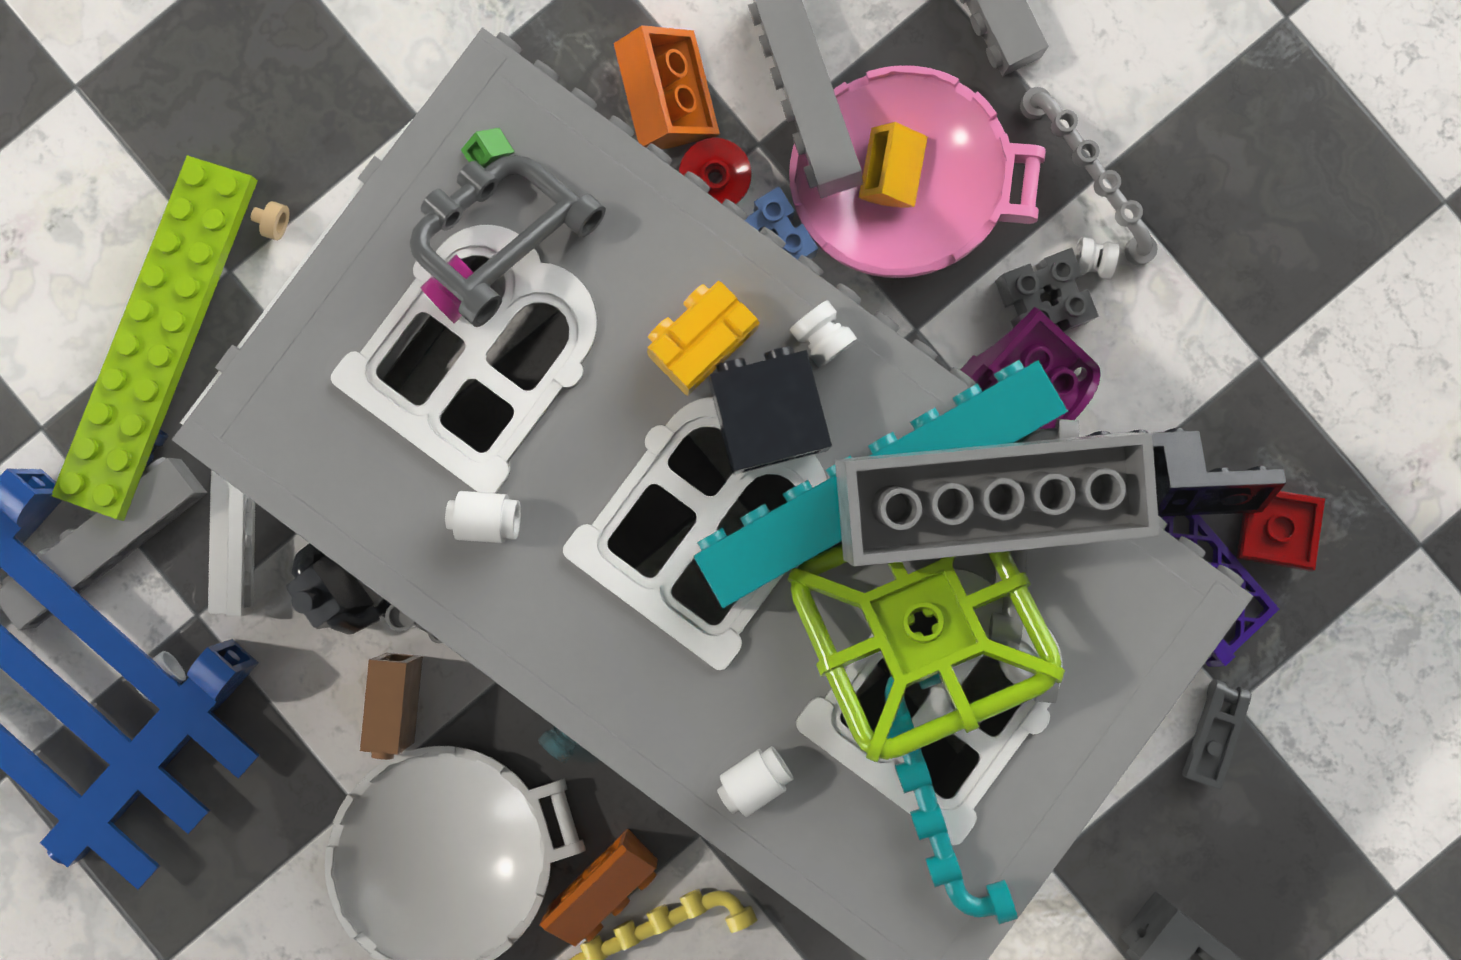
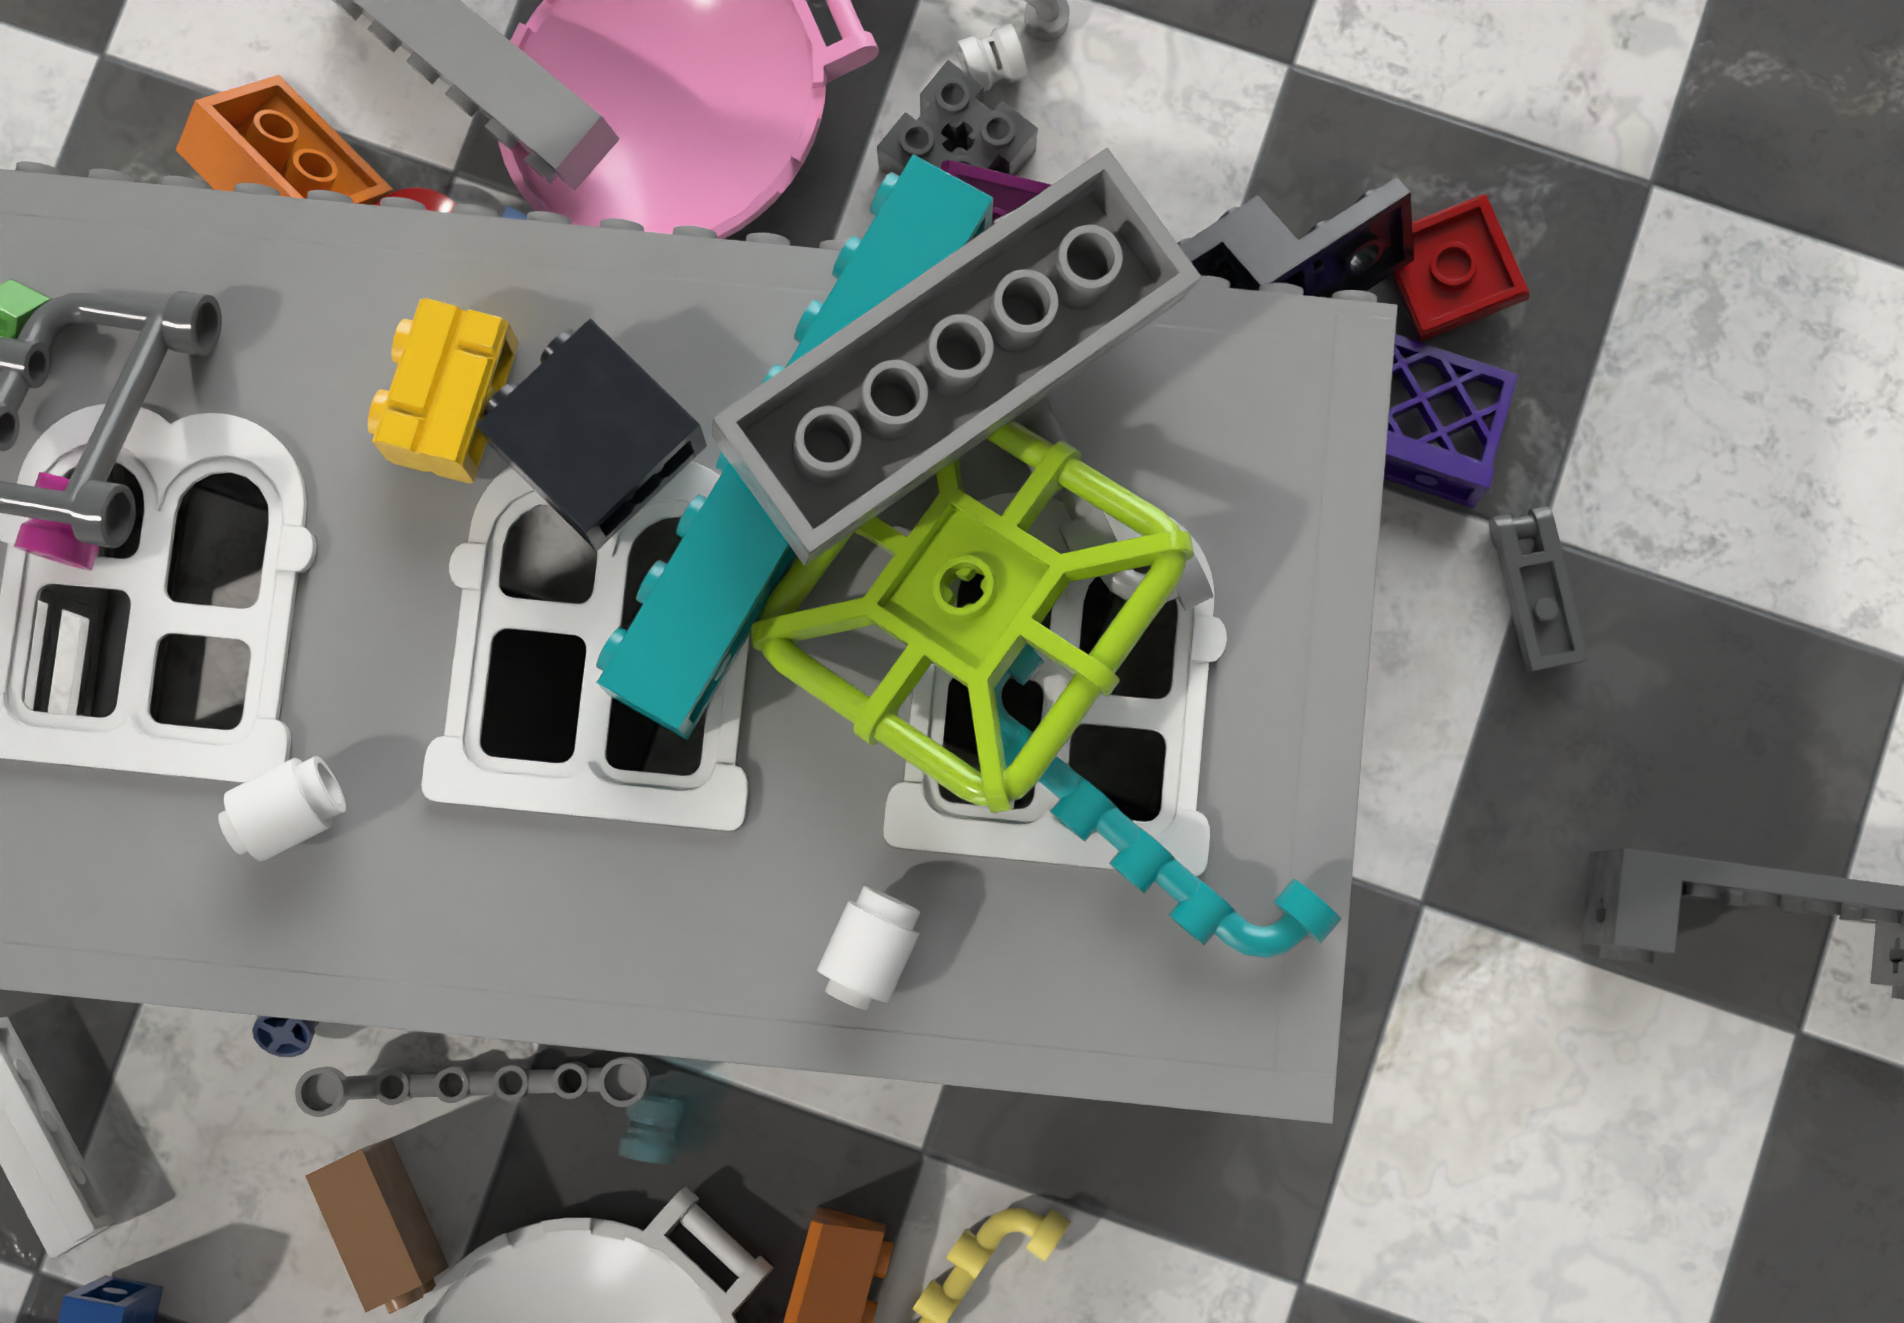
camera: 35 degrees left, 5 degrees down
black torso [286,543,391,635] -> none
white wheel [789,300,857,368] -> none
yellow brick [858,122,928,208] -> none

